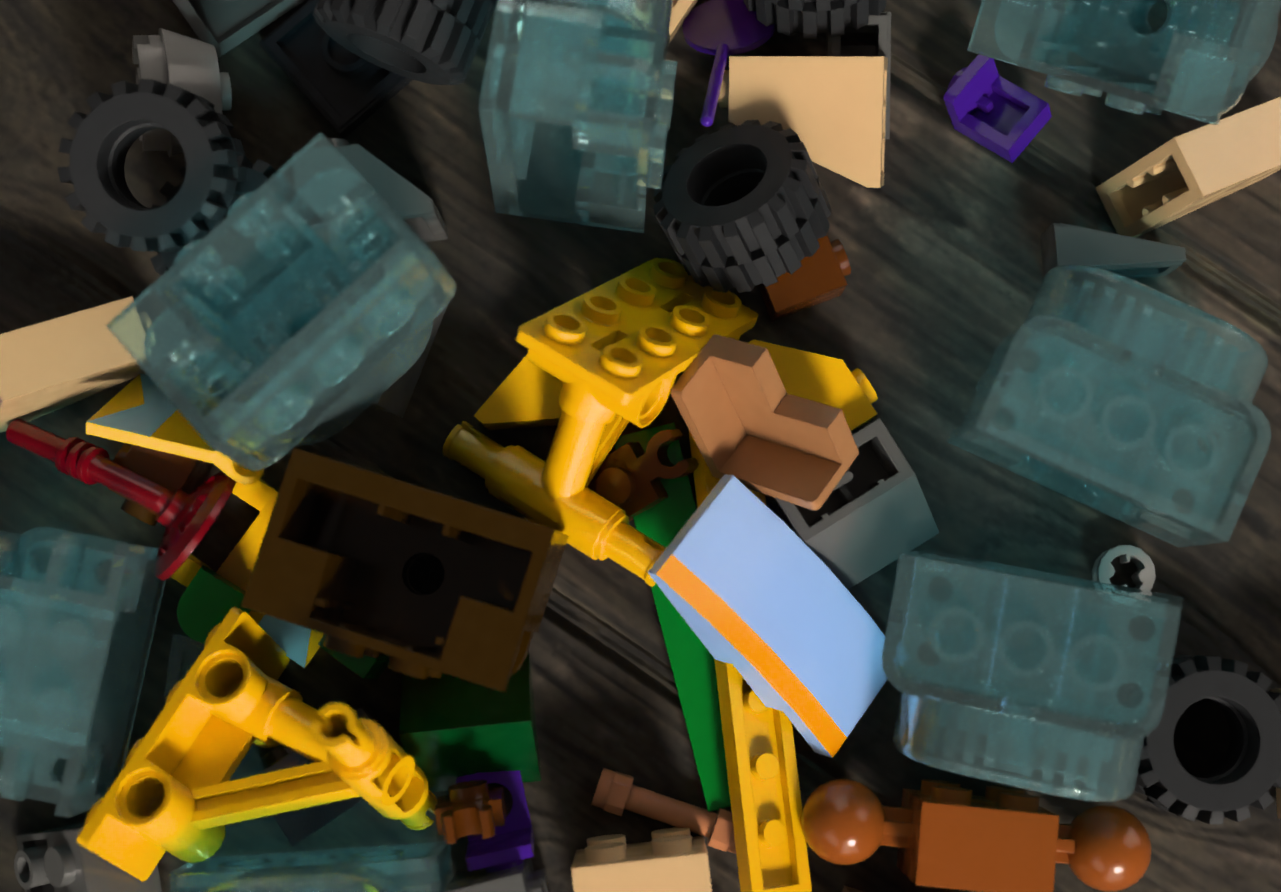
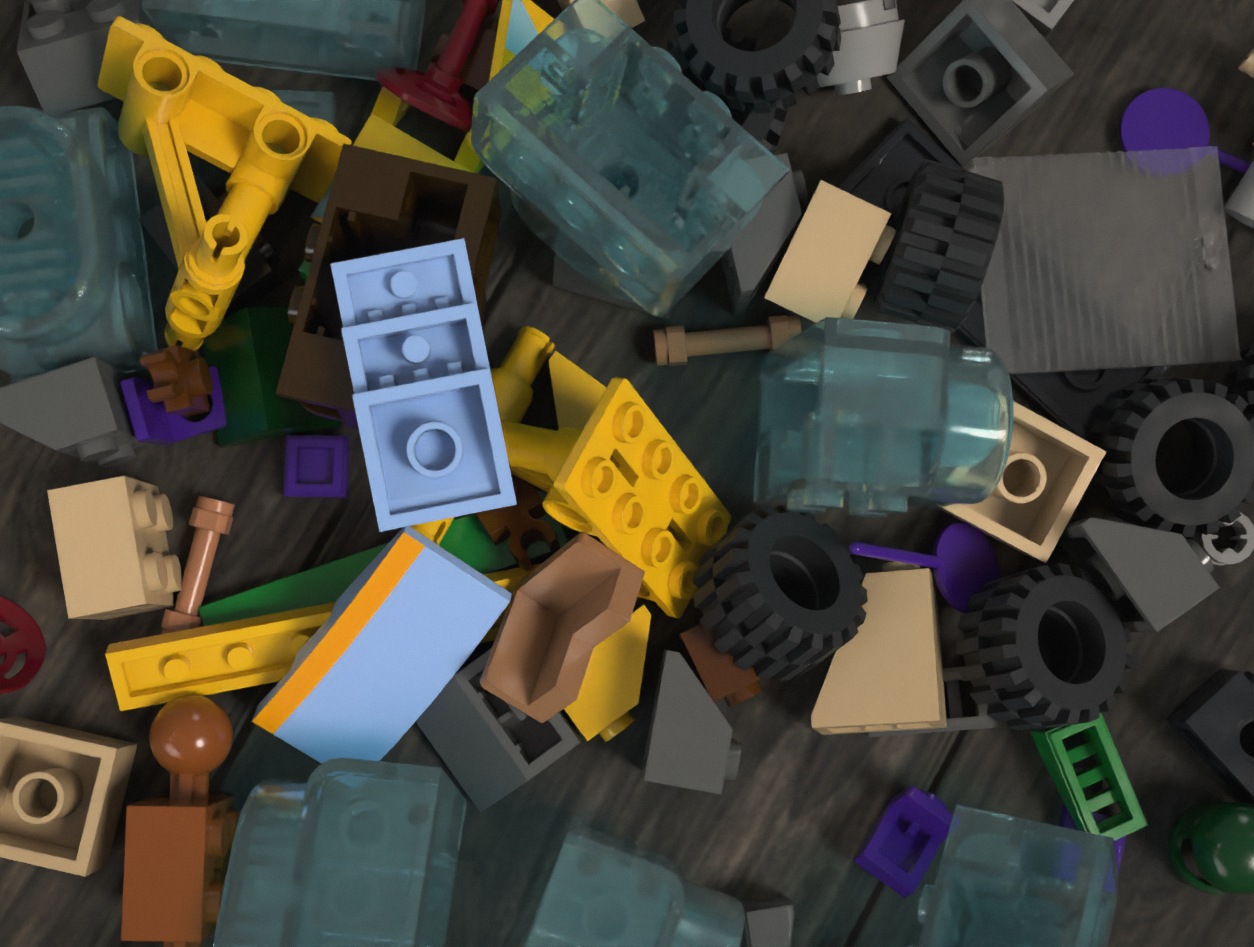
camera: 80 degrees right, 0 degrees up
green tile [177,565,251,644] -> none
none -> dark purple tile [284,435,350,499]
none -> light blue slope [331,238,517,532]
none -> dark grey slope [642,649,742,795]
none -> nougat bar [653,315,802,366]
none -> tan brick [764,180,896,331]

